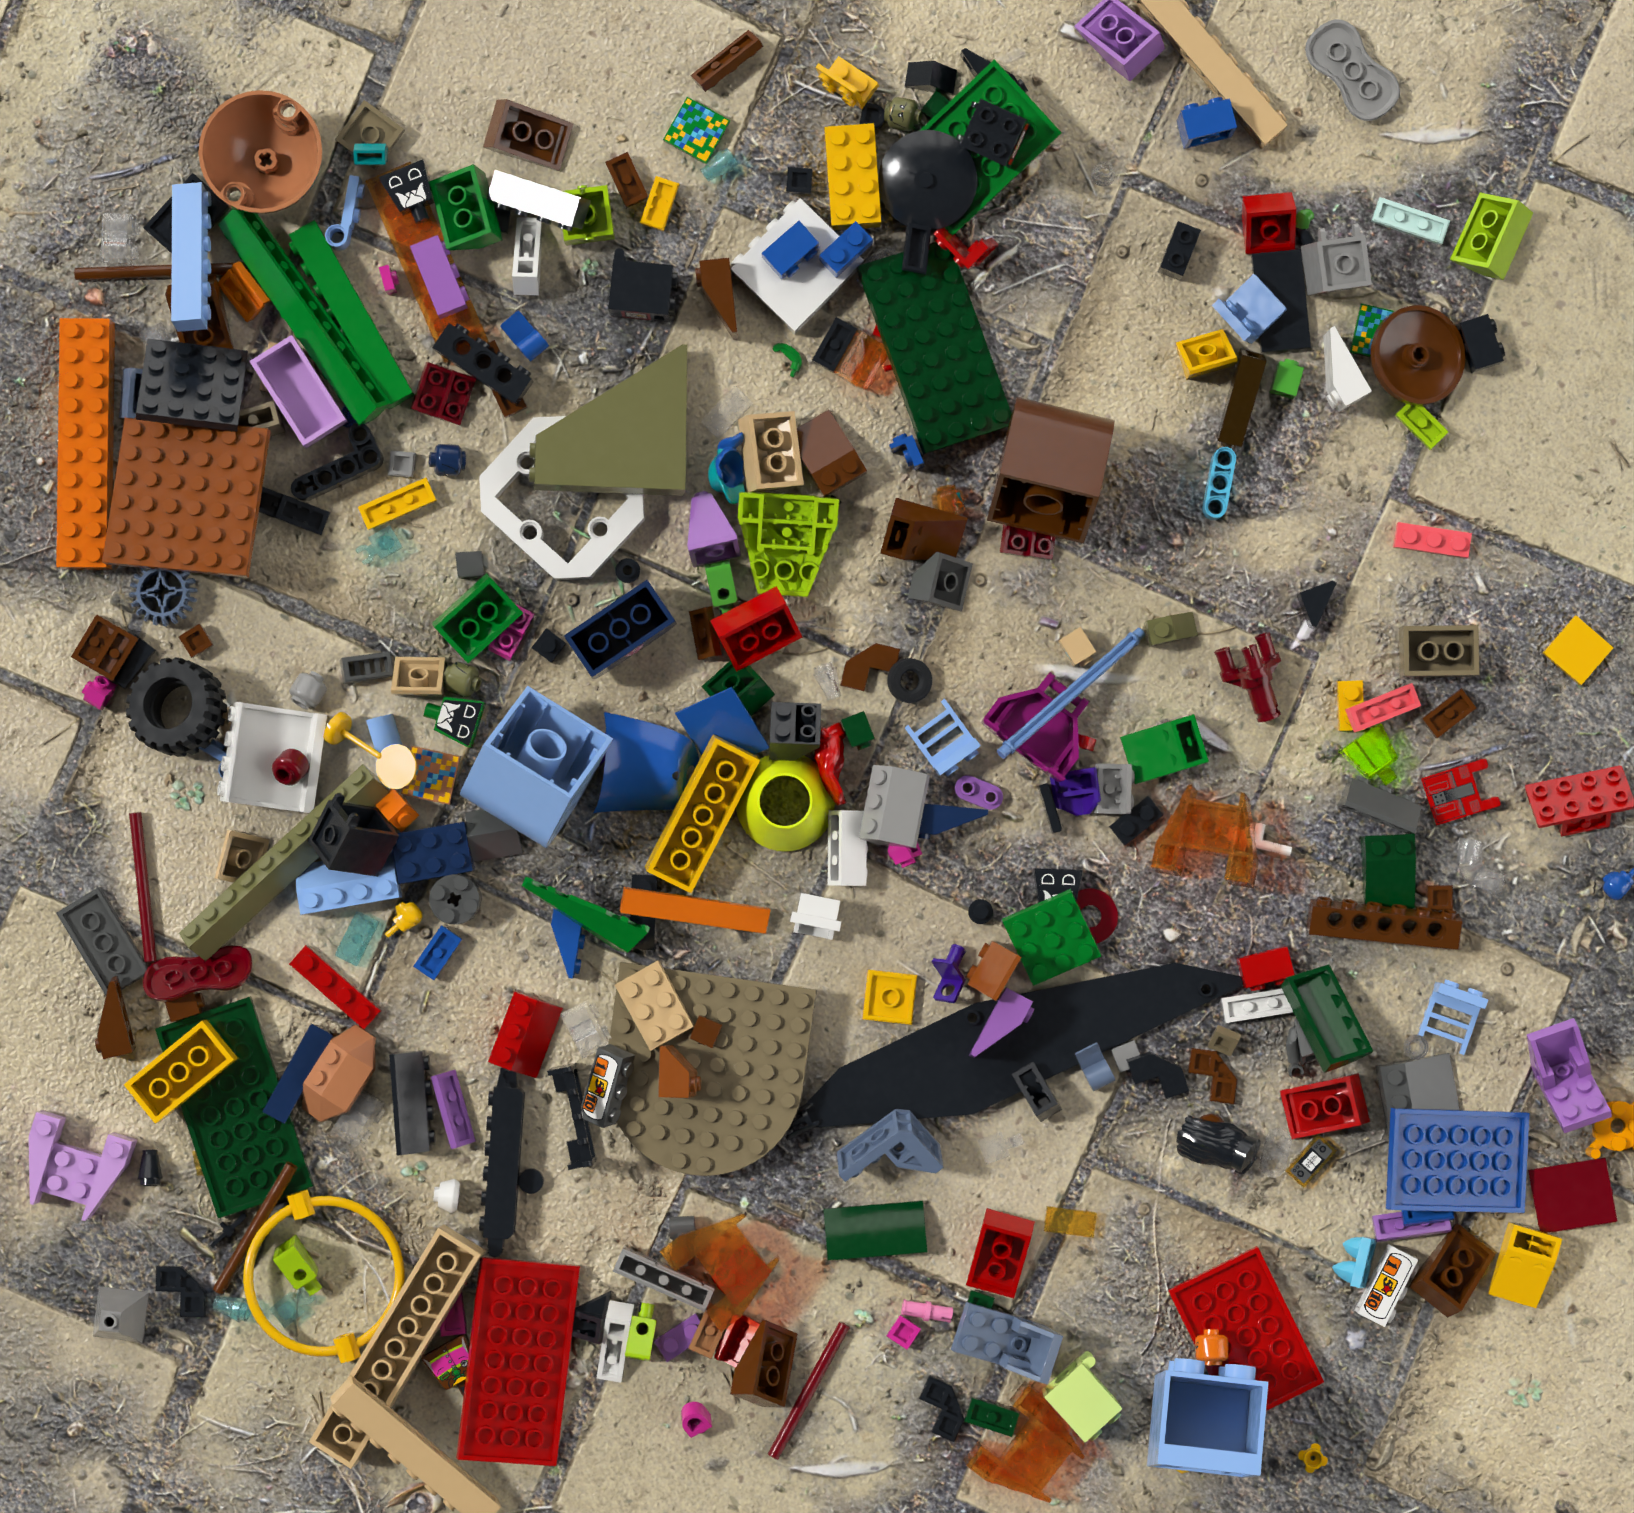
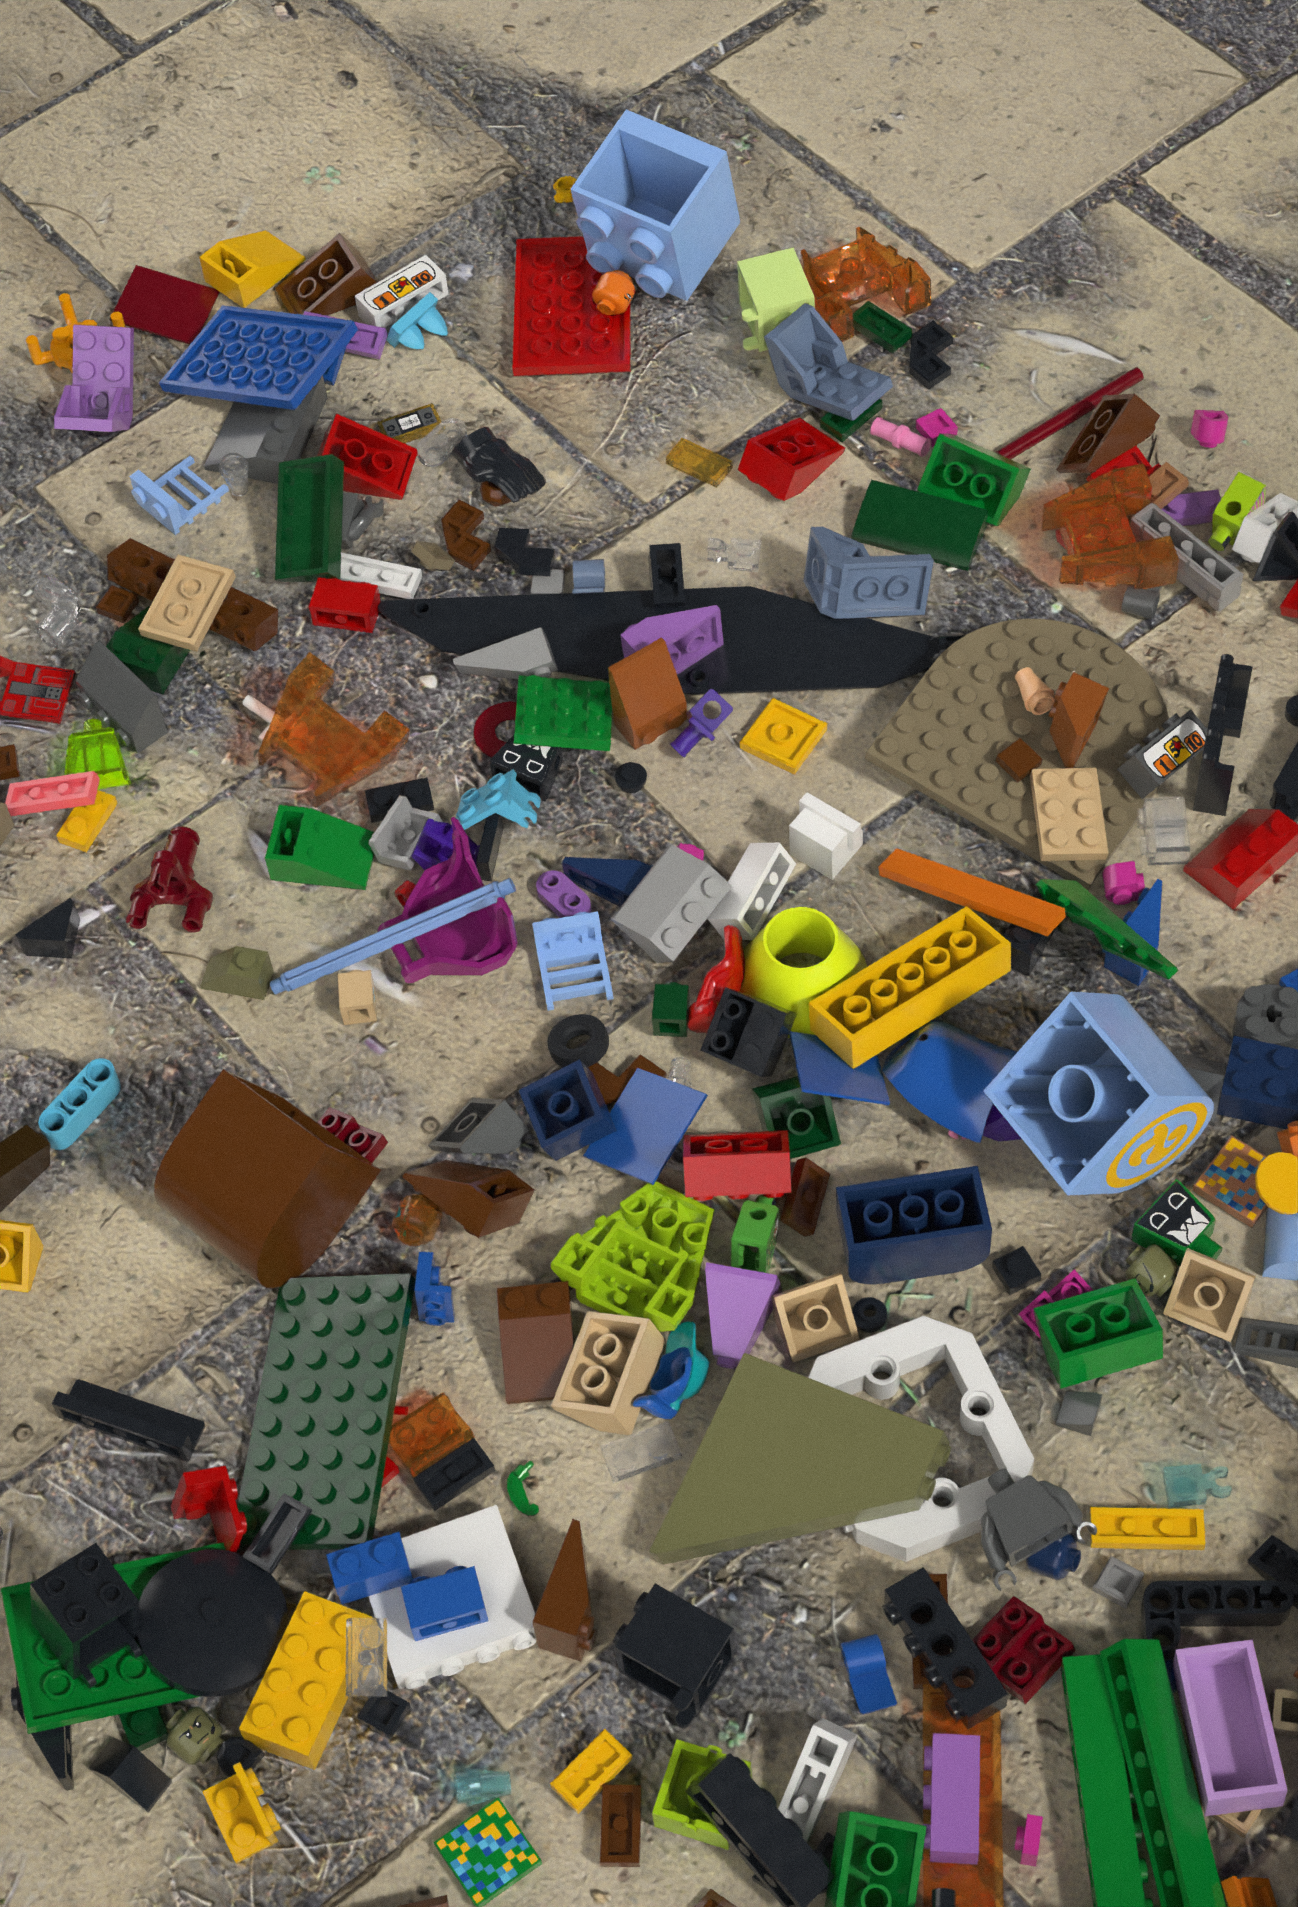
camera: 145 degrees left, 30 degrees down
none -> black panel [52,1379,205,1462]
none -> tan plate [138,554,236,652]
none -> clear plate [346,1617,387,1698]
none -> light grey slope [453,627,558,679]
none -> medium azure plate [456,769,541,830]
none -> dark blue brick [519,1059,617,1161]
none -> piece [583,1068,708,1185]
none -> tan slope [772,1273,860,1363]
none -> green slope [917,433,1031,526]
none -> dark grey torso [981,1469,1097,1591]
none -> light nougat cone [1015,667,1055,715]
none -> dark pink plate [1102,861,1145,905]

